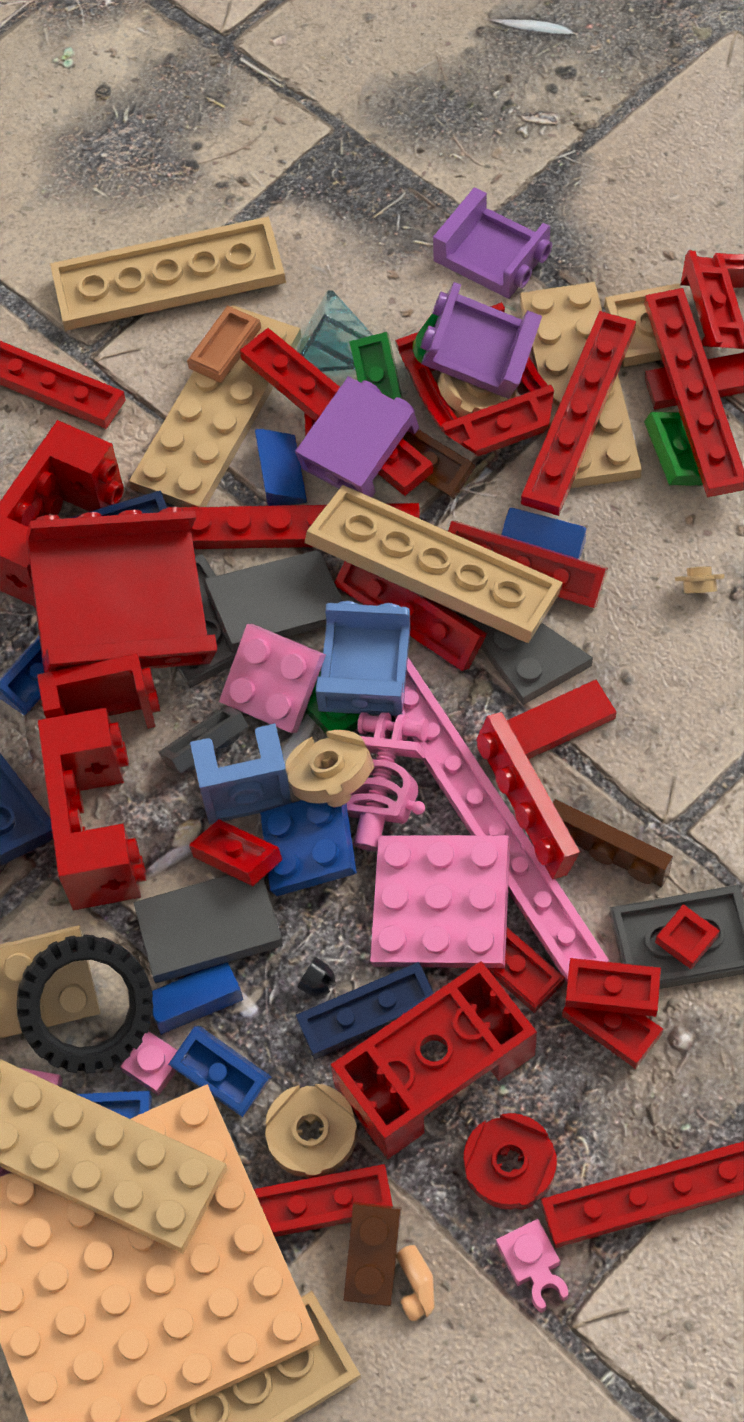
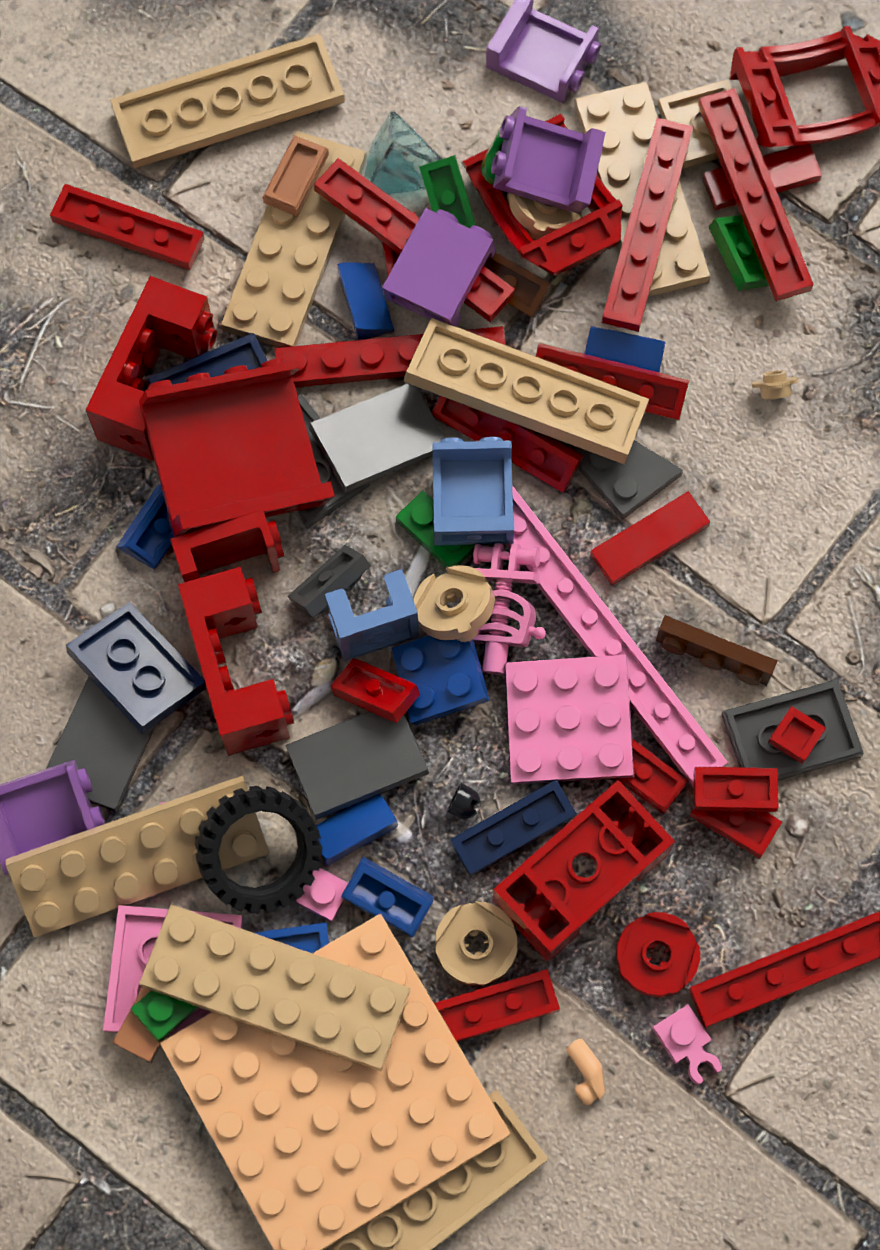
camera: 10 degrees left, 10 degrees up
bright pink plate [219,624,326,733] -> none
reddish brown plate [343,1202,402,1307] -> none
red plate [476,712,580,880] -> none

